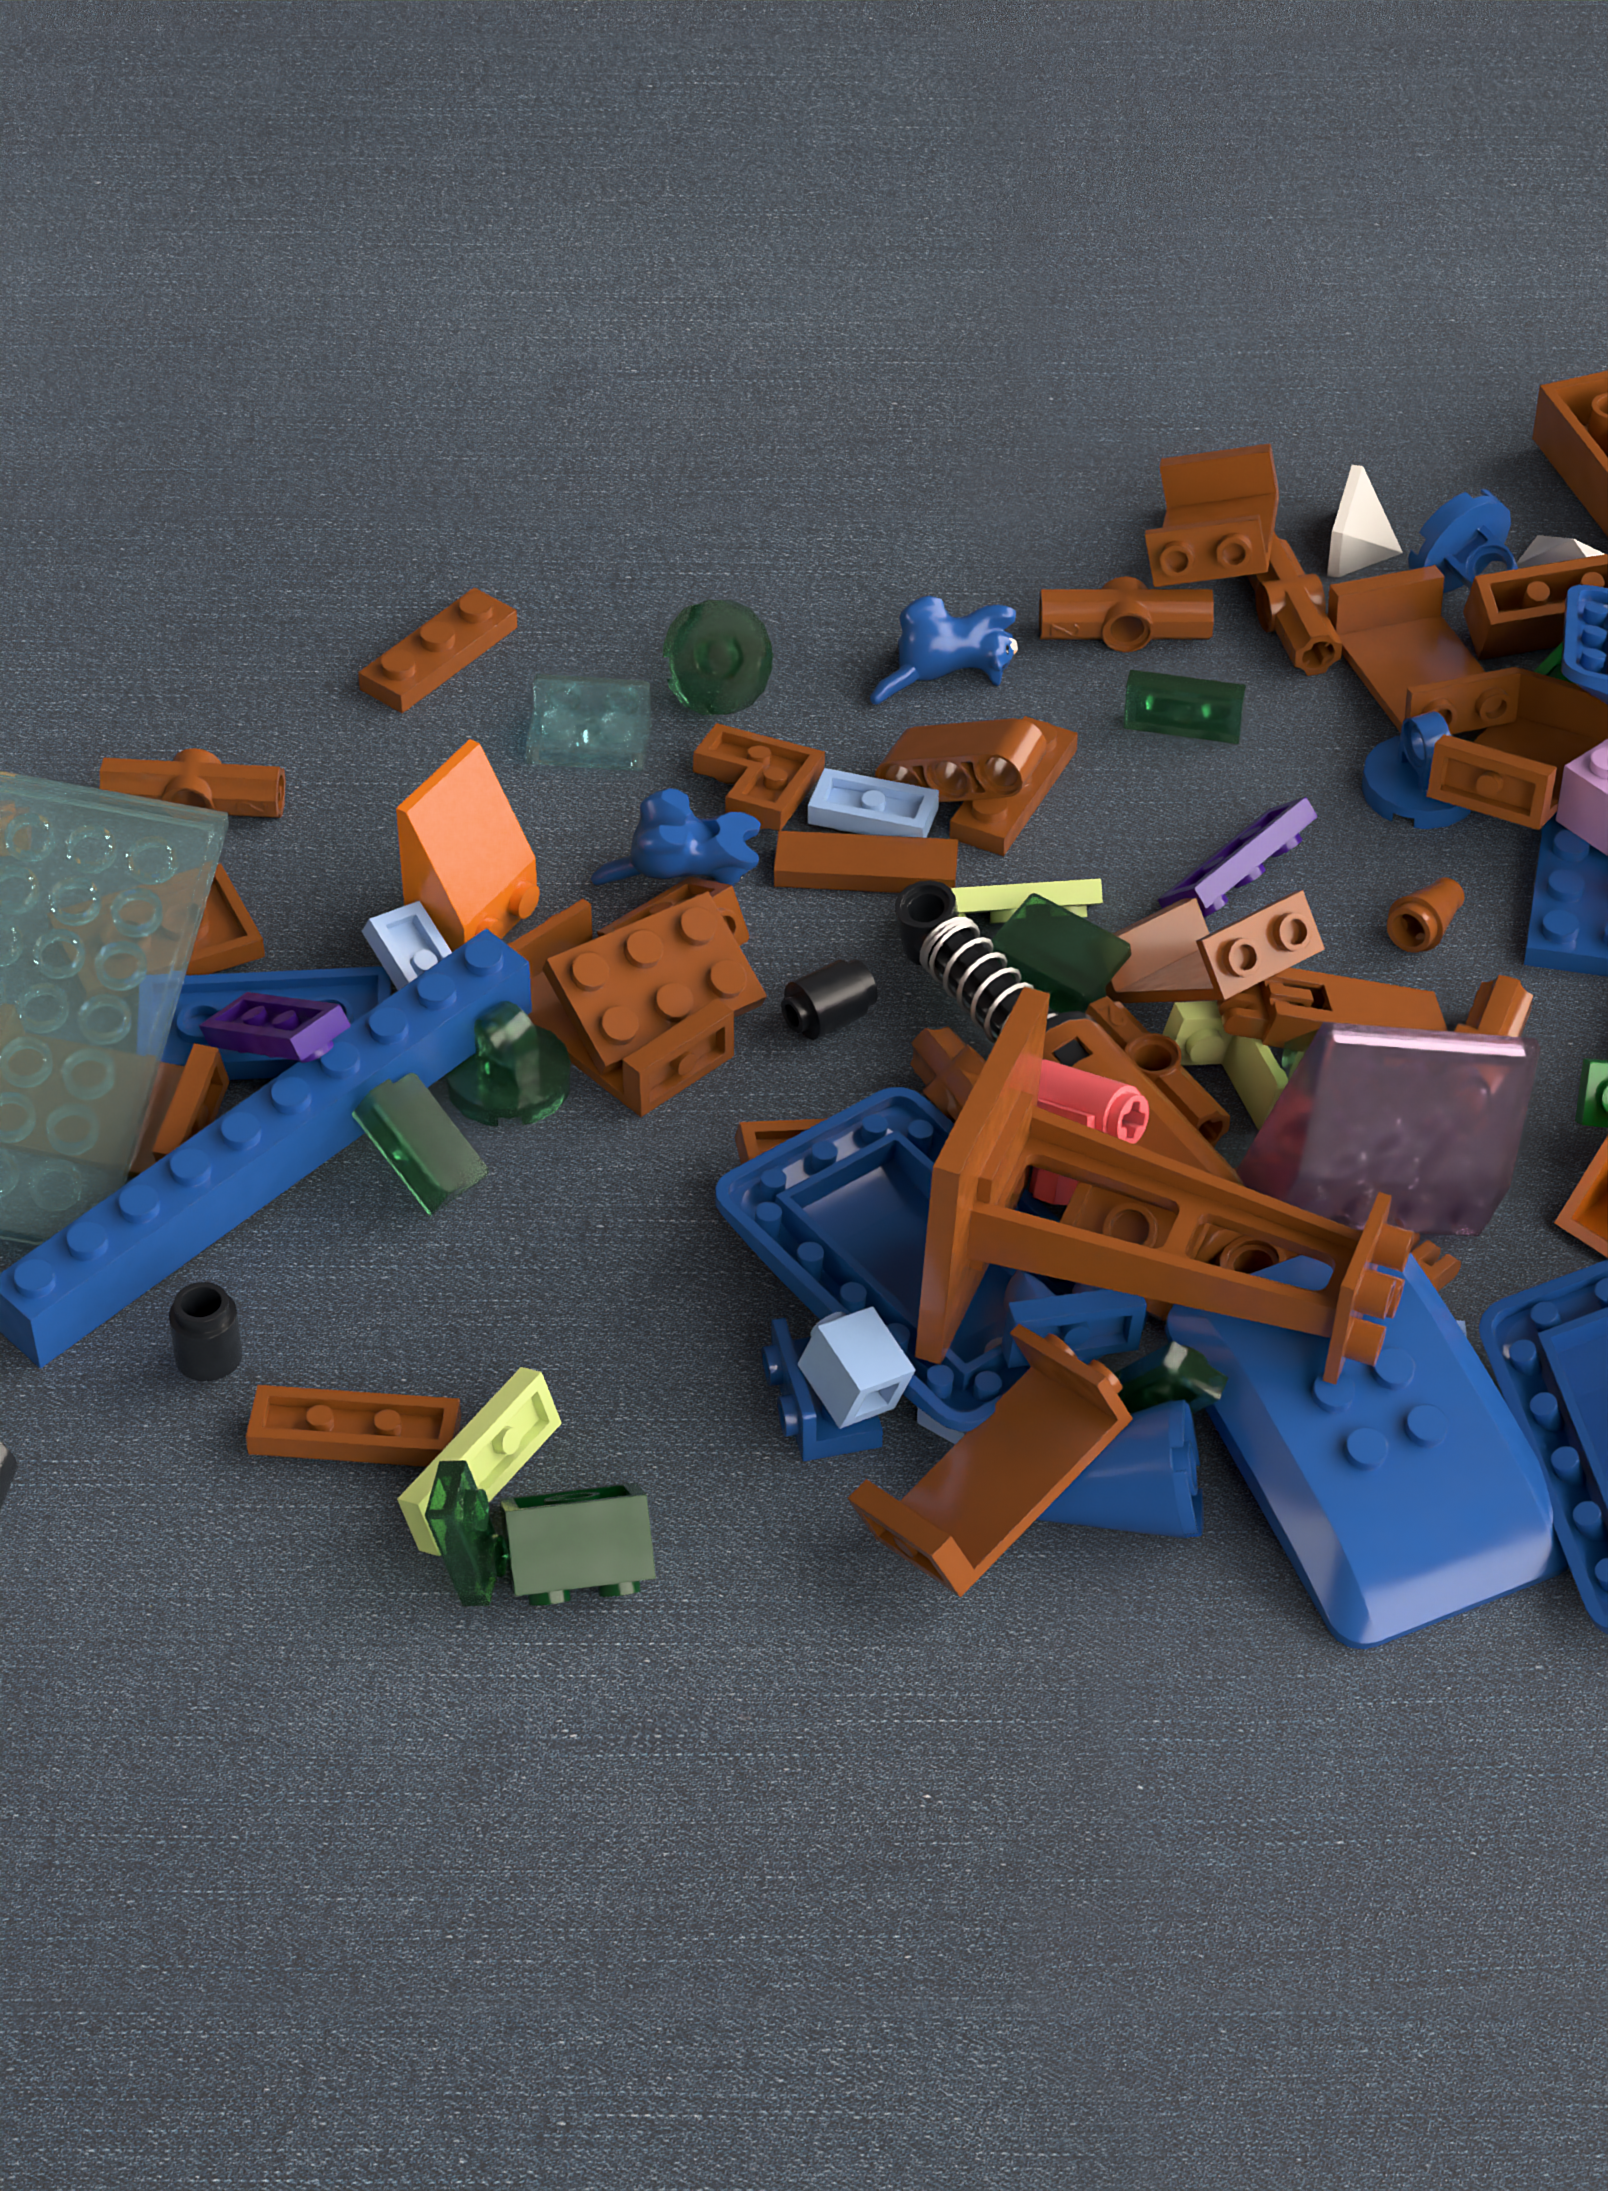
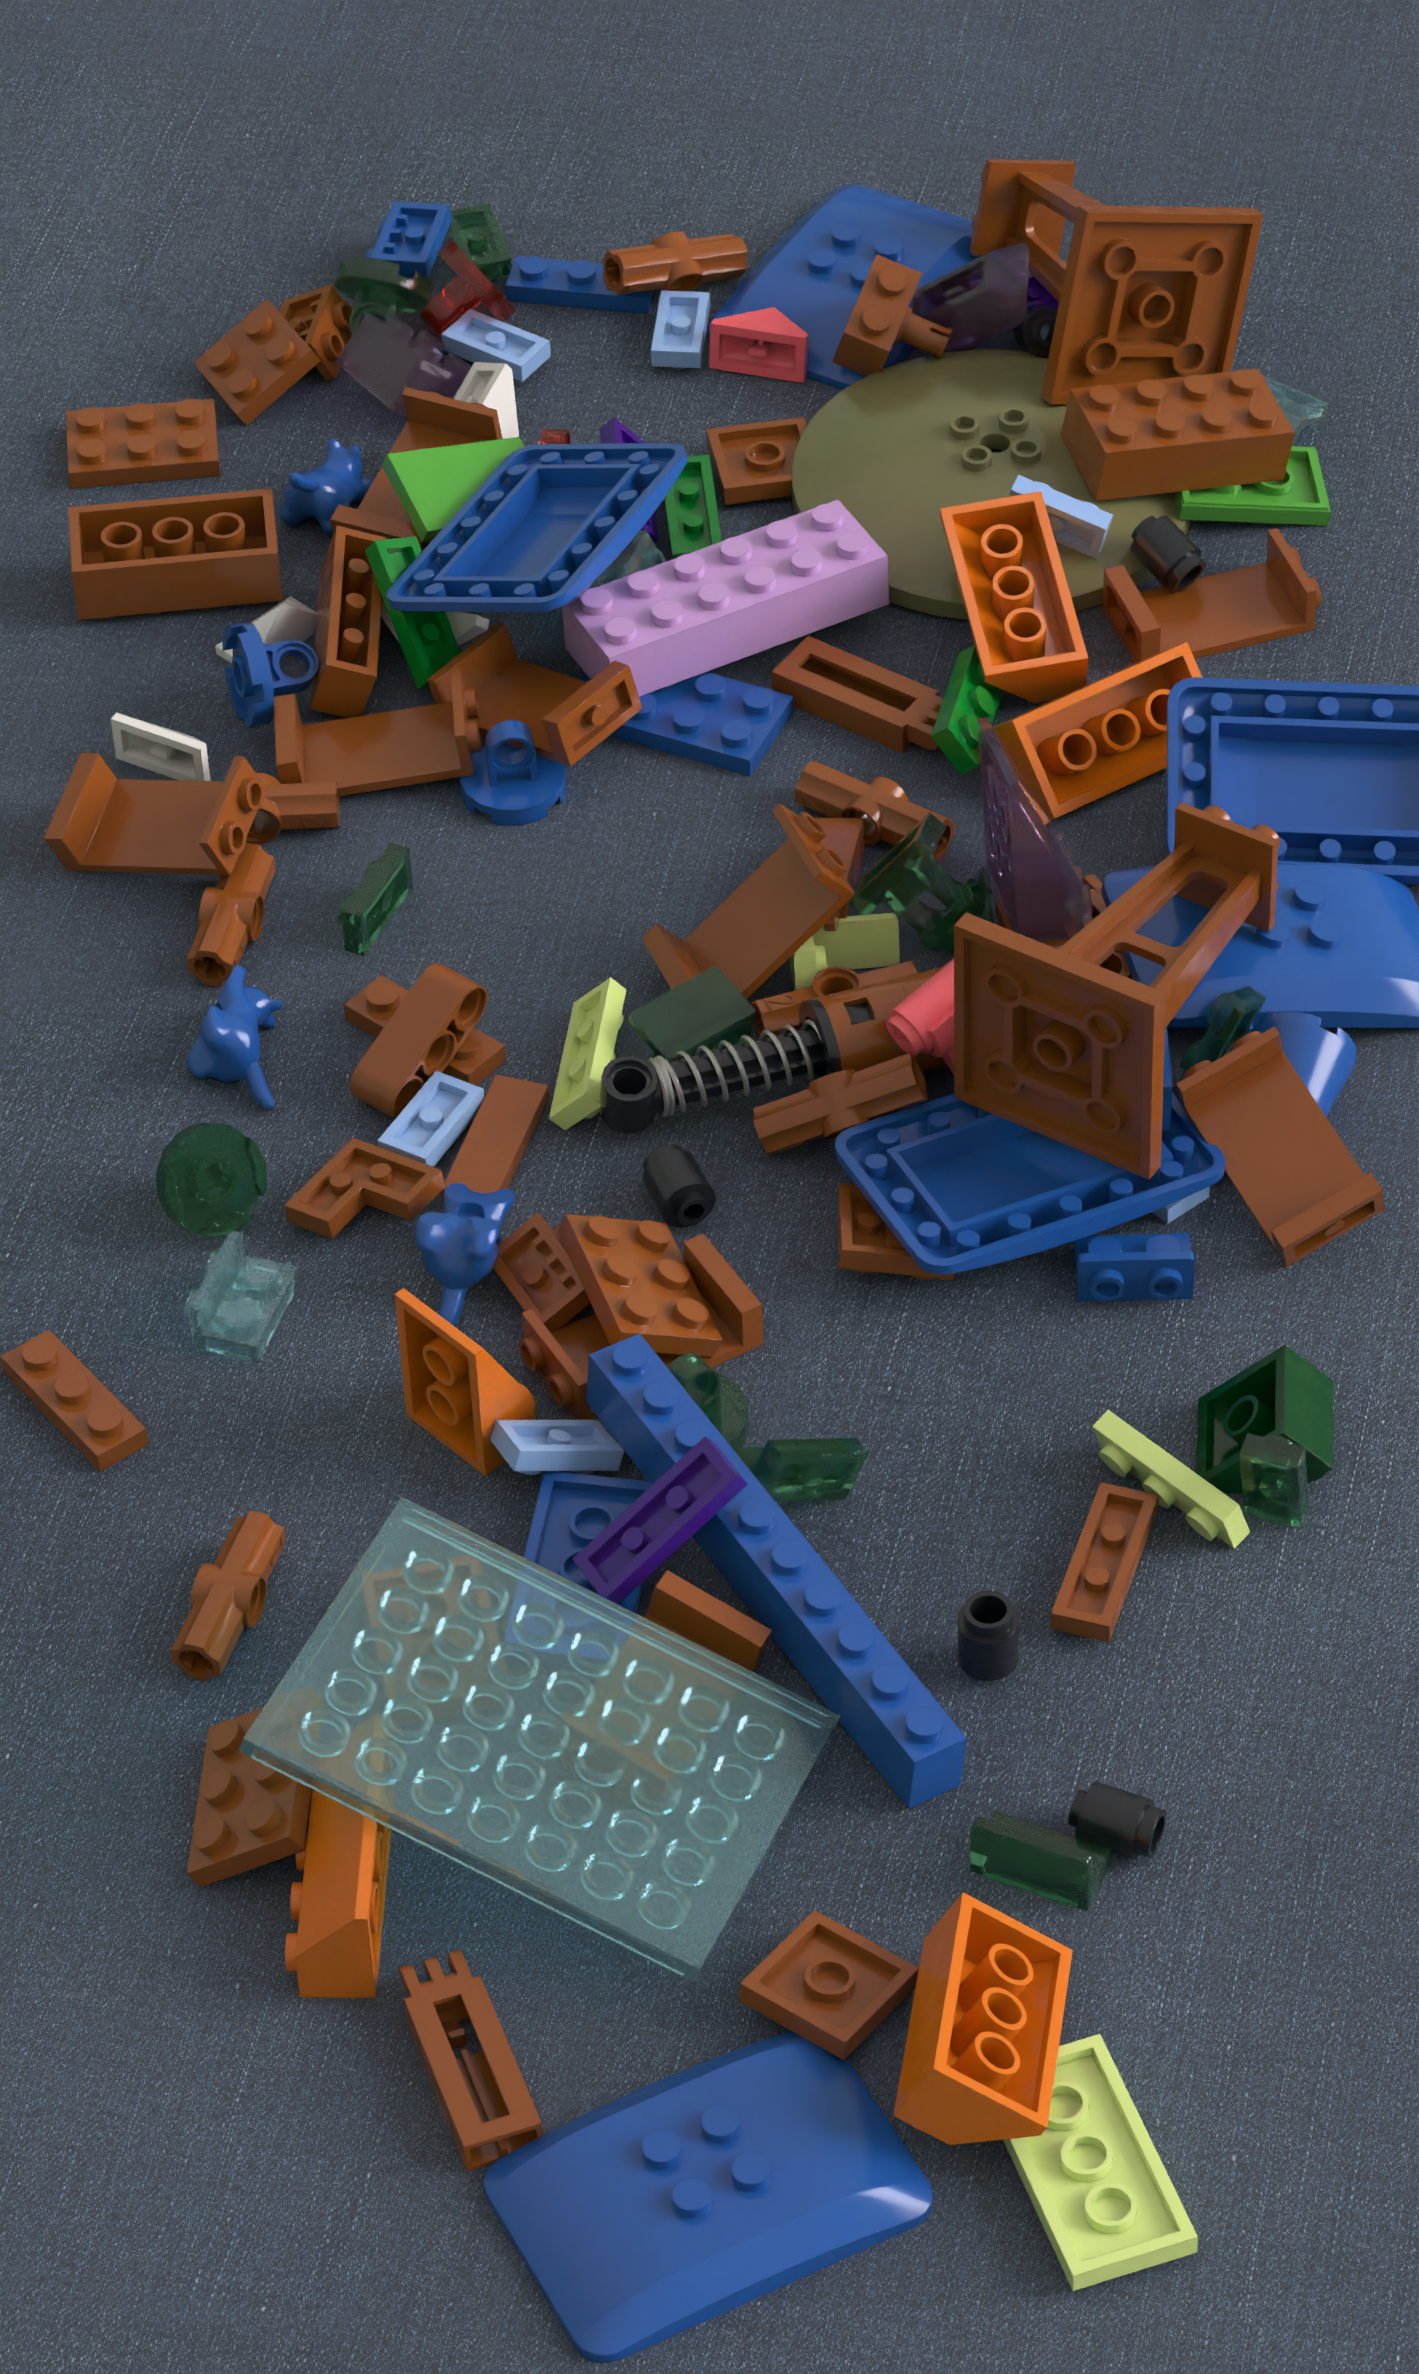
camera: 75 degrees left, 0 degrees up
light blue brick [797,1306,916,1429] -> none
plate [1157,797,1318,917] -> none
dark orange cone [1387,877,1465,953] -> none

